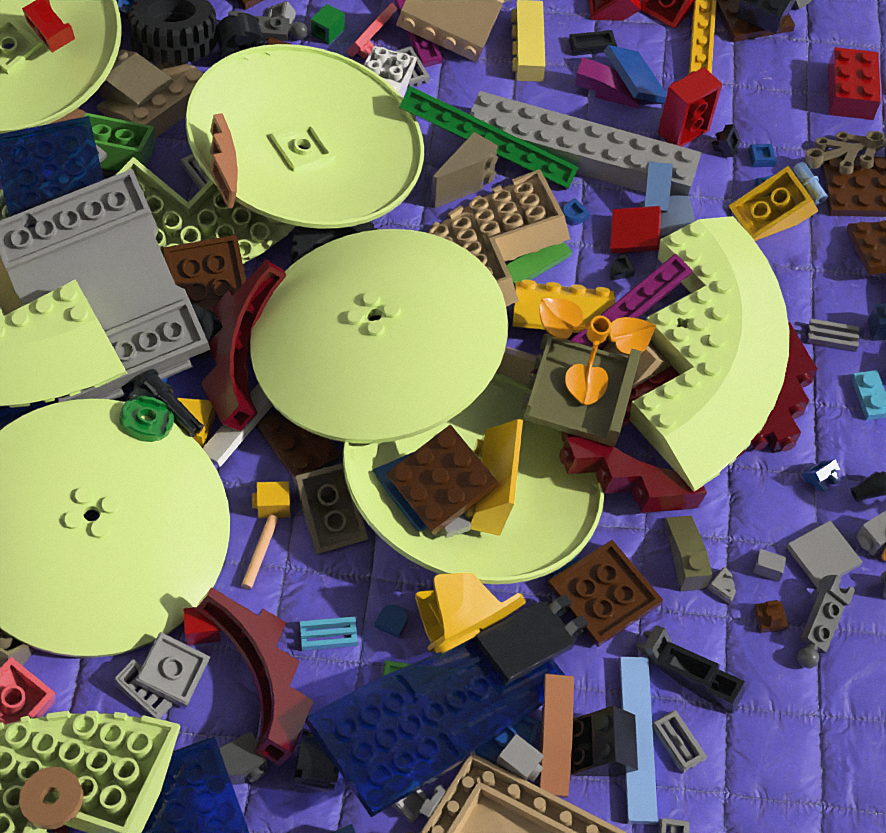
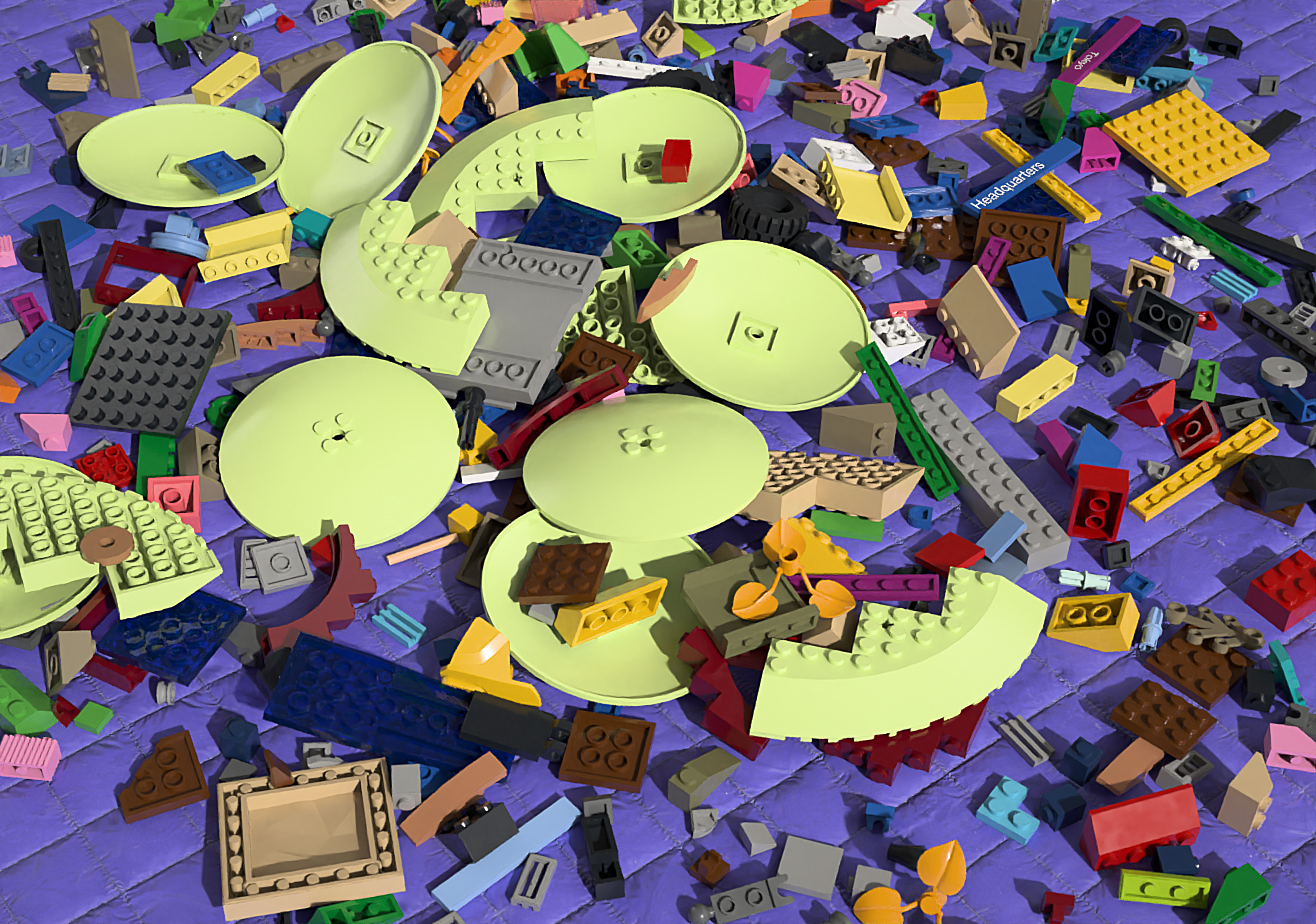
camera: 50 degrees right, 15 degrees down
green tile [120,396,174,442] -> none
green brick [311,4,345,45] -> none
none -> light aqua axle [1058,570,1110,592]
none -> light grey tile [1145,460,1170,484]

